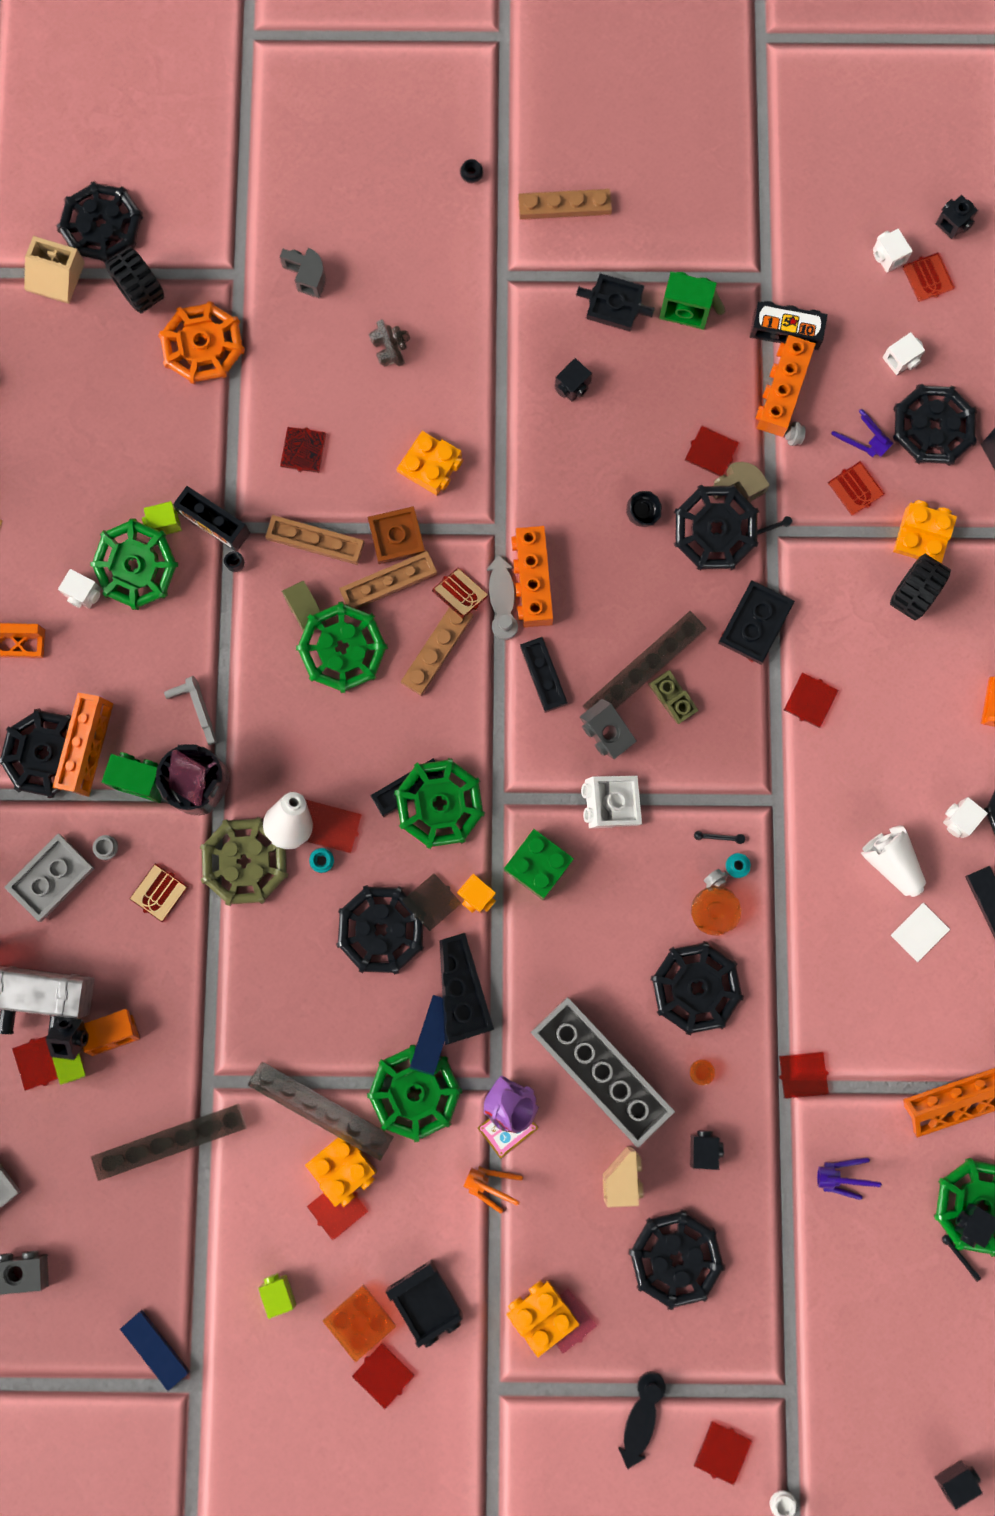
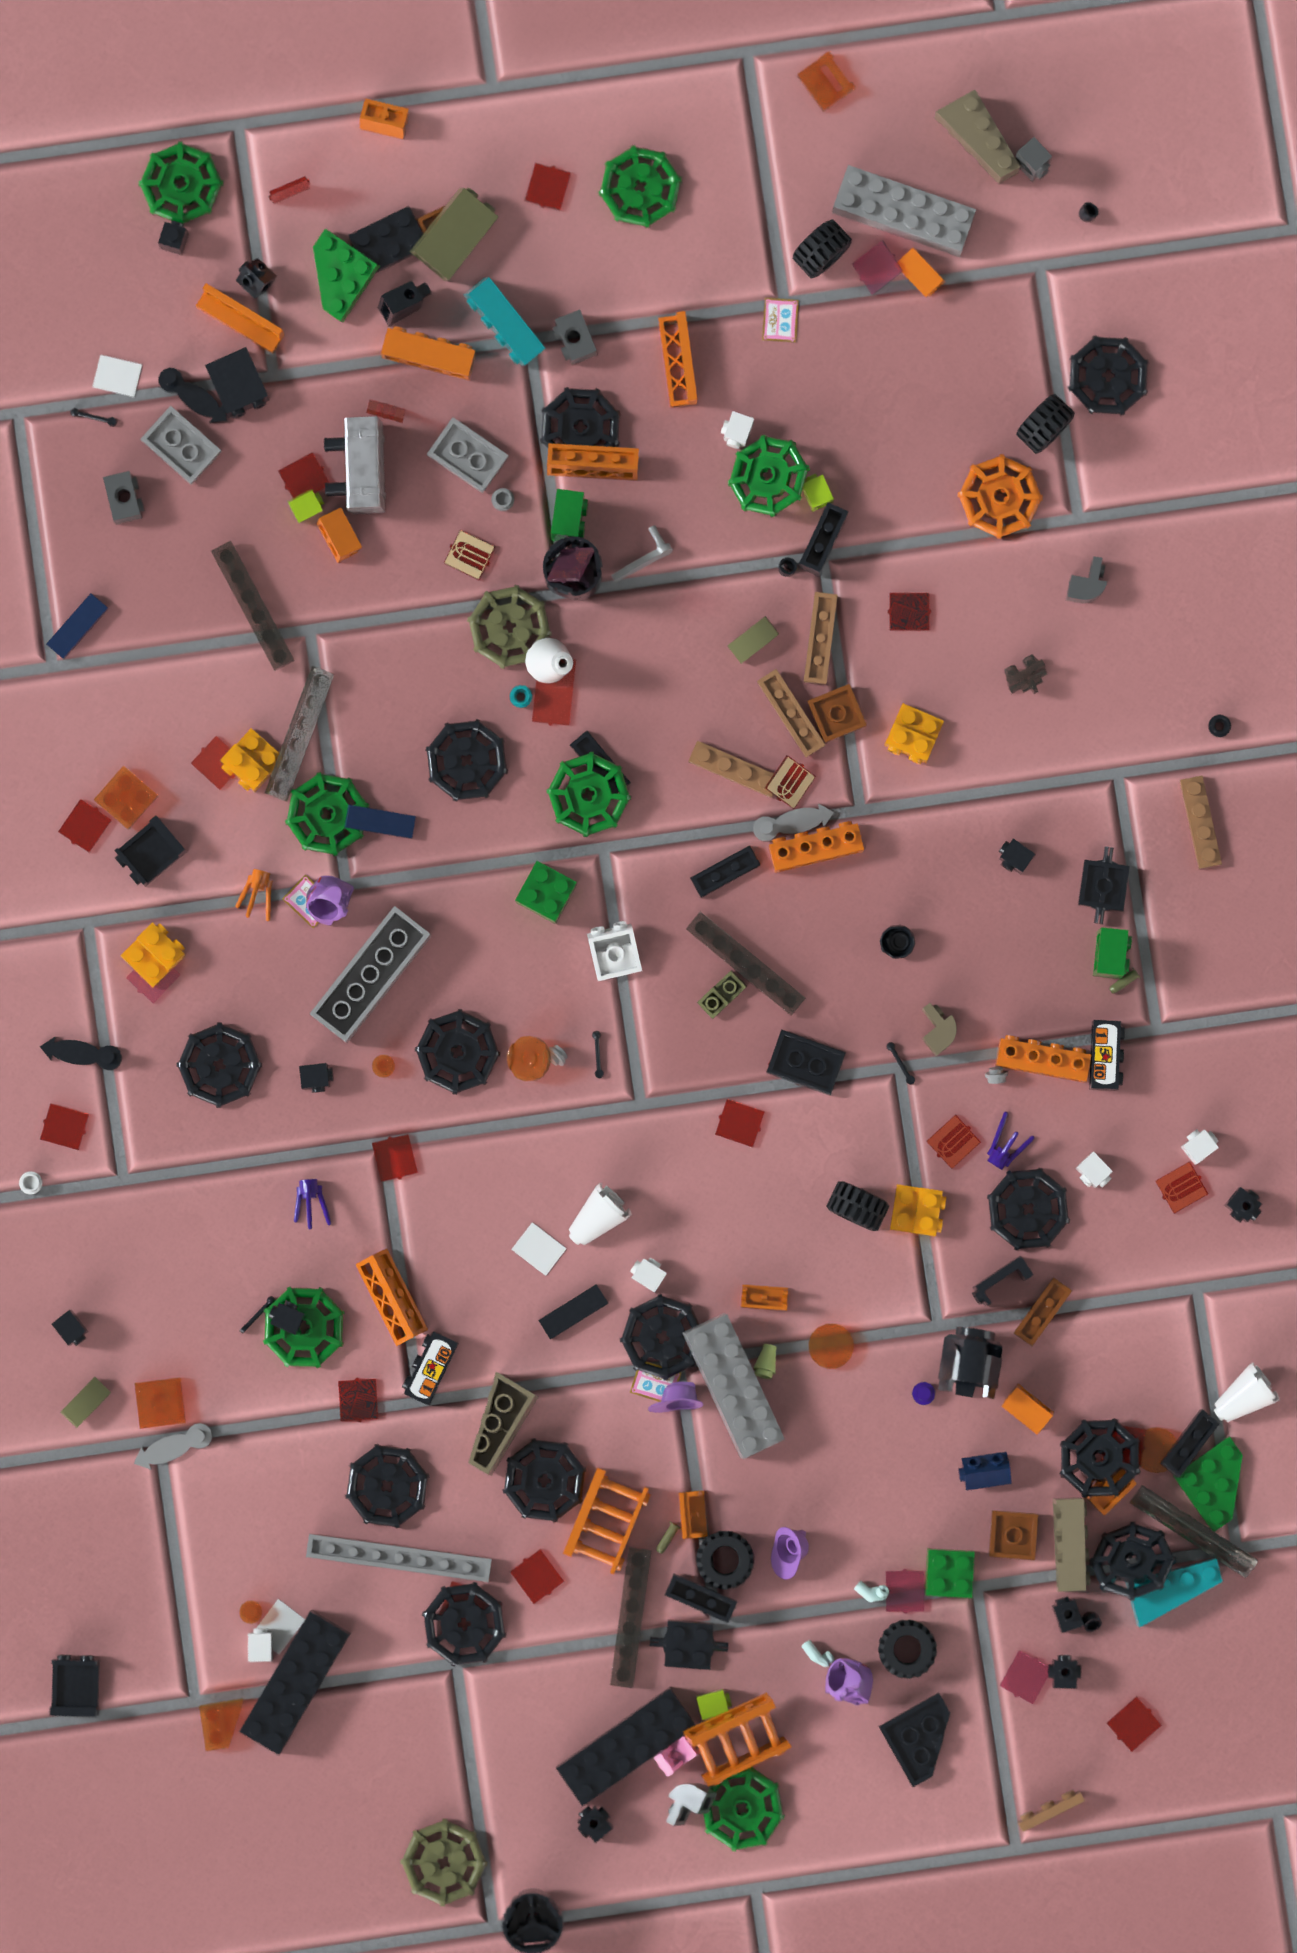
camera: 80 degrees right, 5 degrees up
tan slope [24,236,85,304] -> none
black brick [45,1017,88,1060] -> none
lime brick [258,1273,297,1319] -> none
green plate [296,602,388,693] -> none
clear smoke piece [402,874,461,931] -> none
black wing [439,933,494,1045] -> none
light orange brick [457,874,496,913] -> none
dark grey brick [580,699,636,759] -> none
tan slope [603,1147,643,1207] -> none
black plate [674,484,759,571] -> none
clear red piece [685,425,739,477] -> none
teal plate [725,853,751,878] -> none

